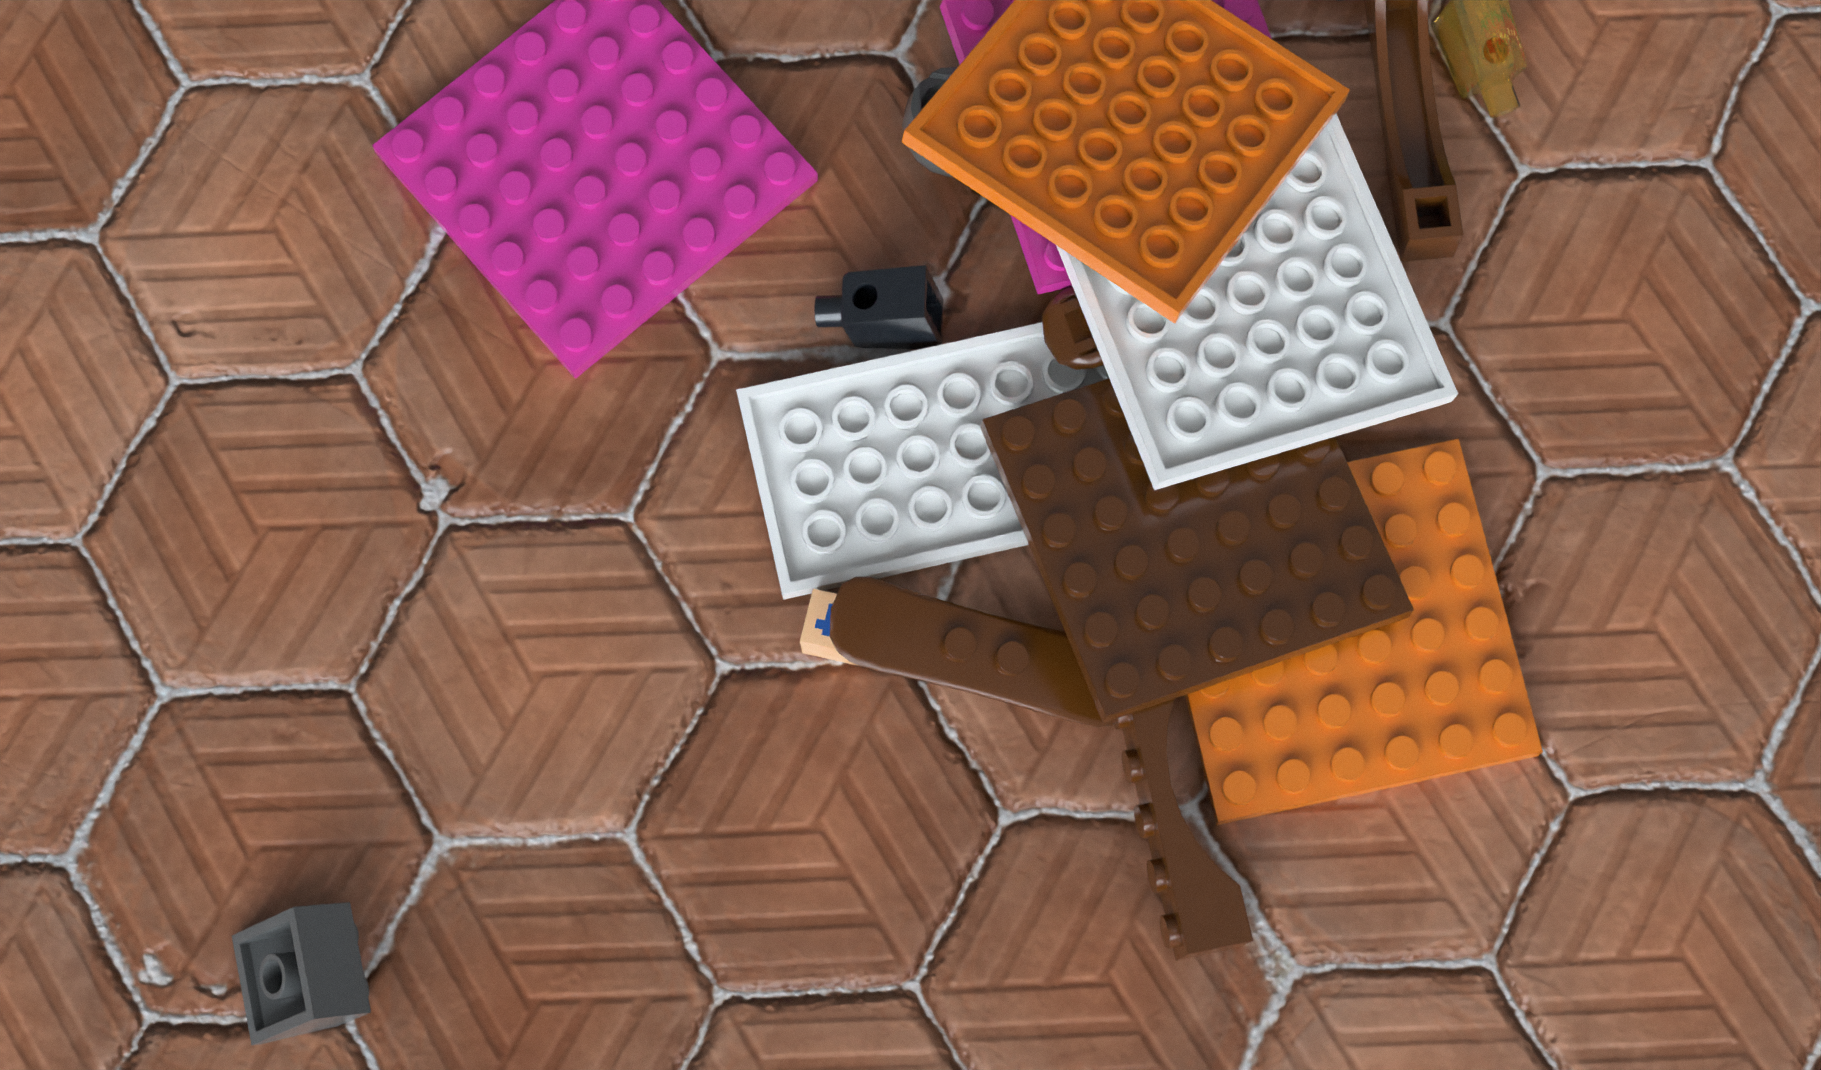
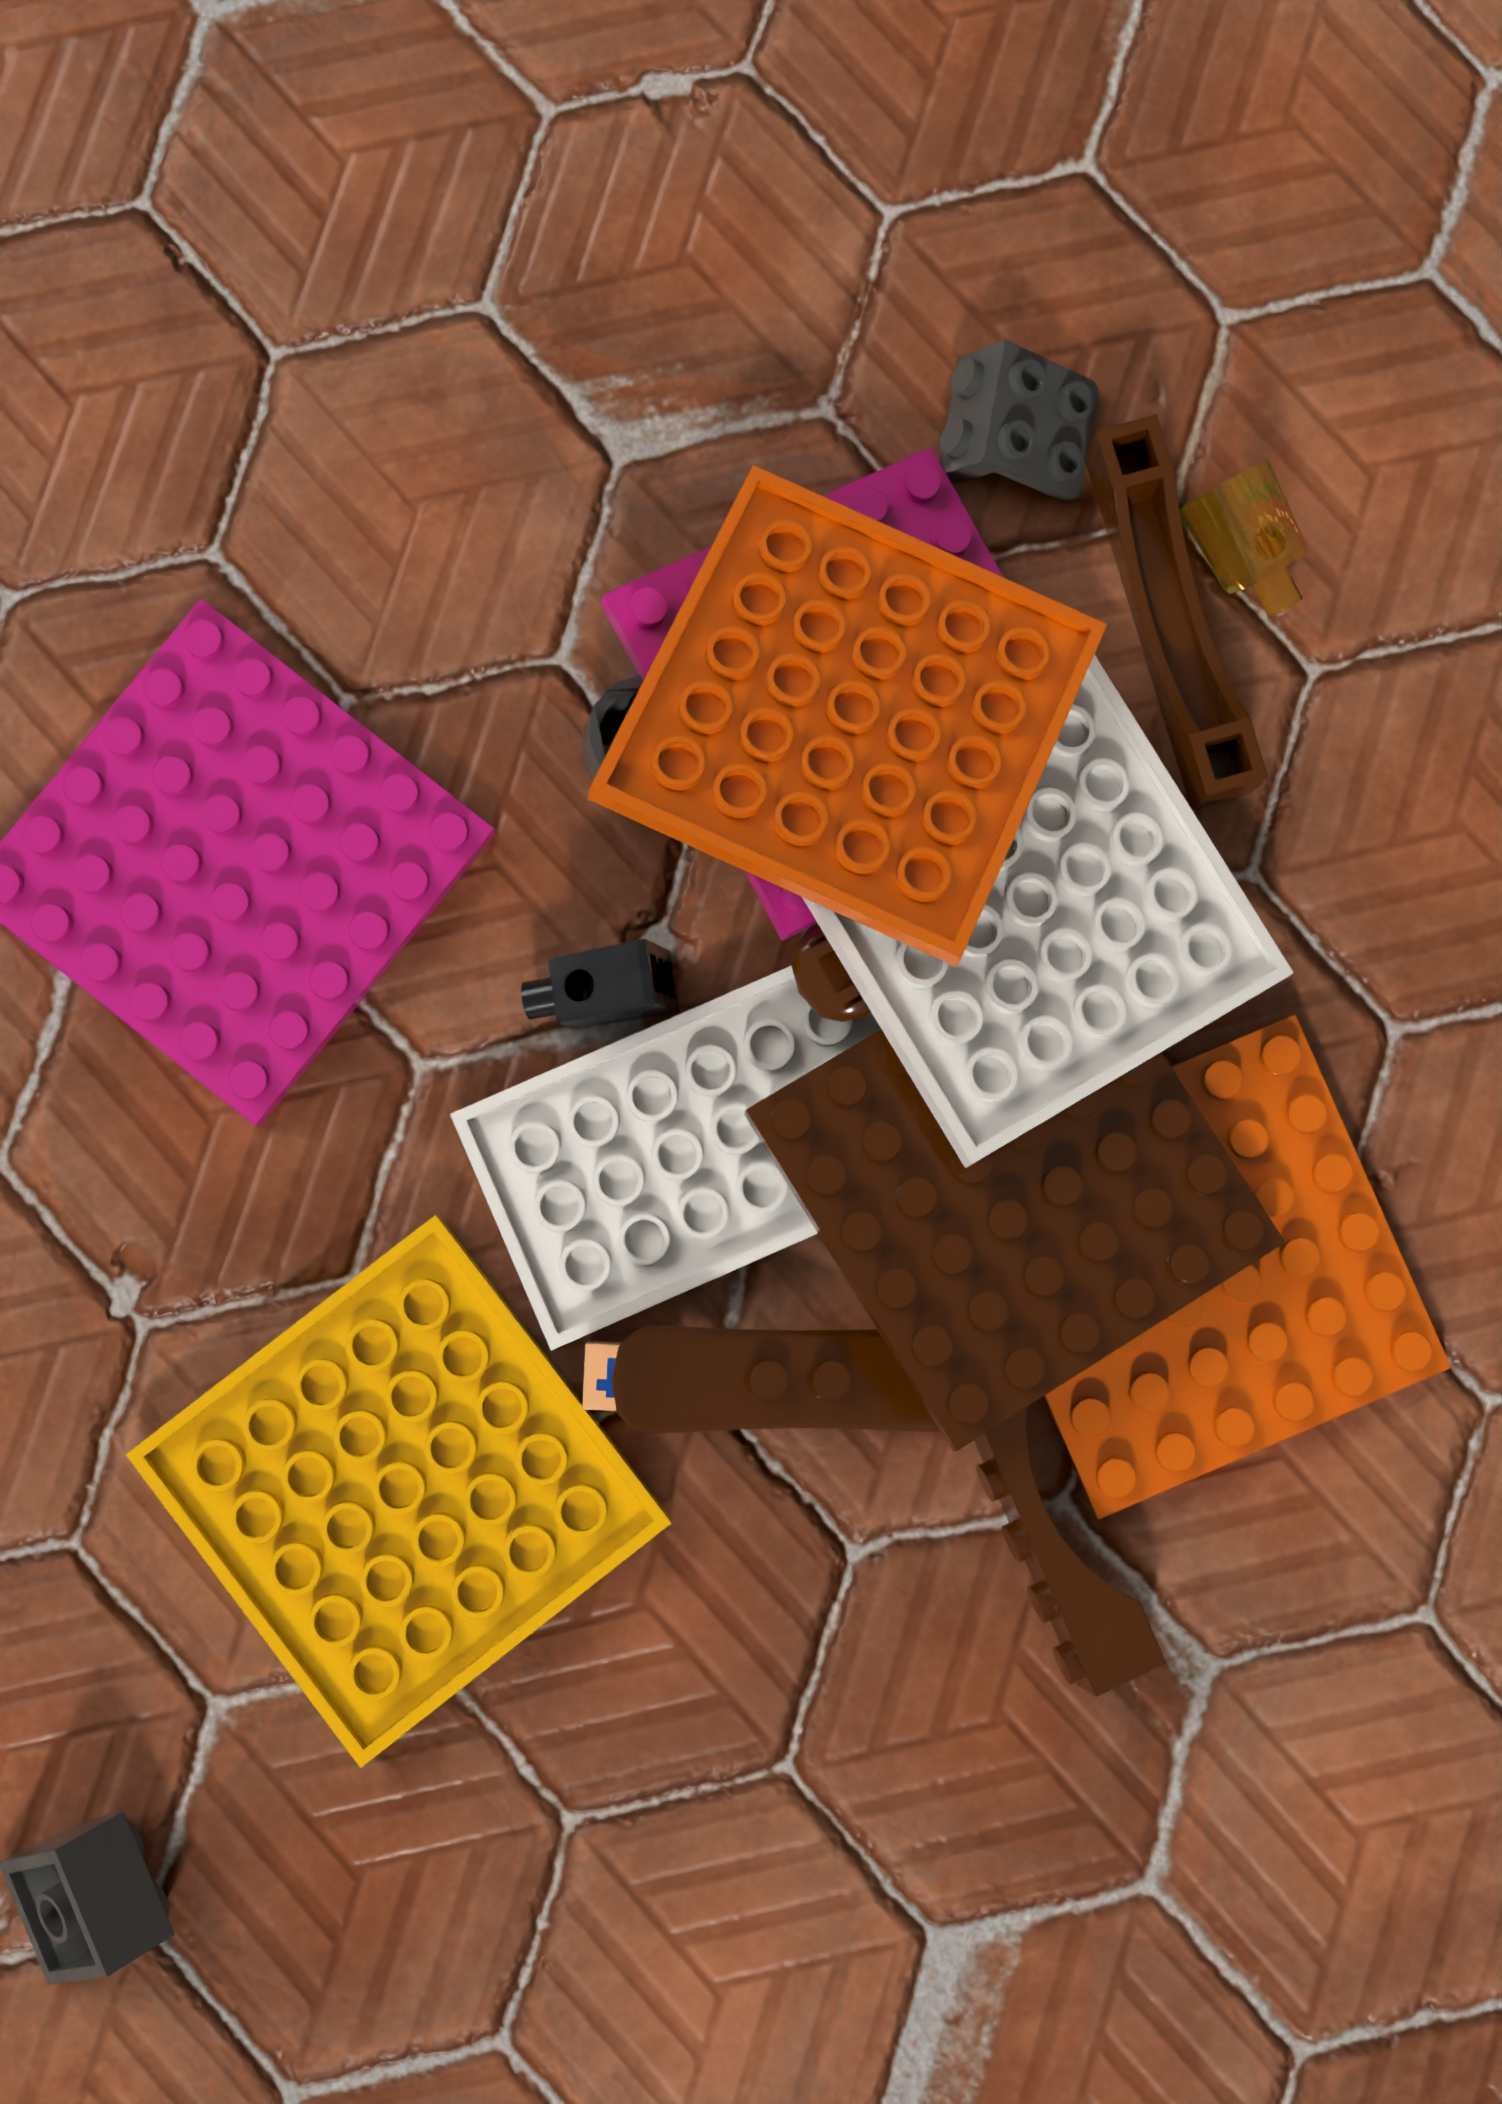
camera: 15 degrees left, 10 degrees up
none -> yellow plate [125,1215,672,1768]

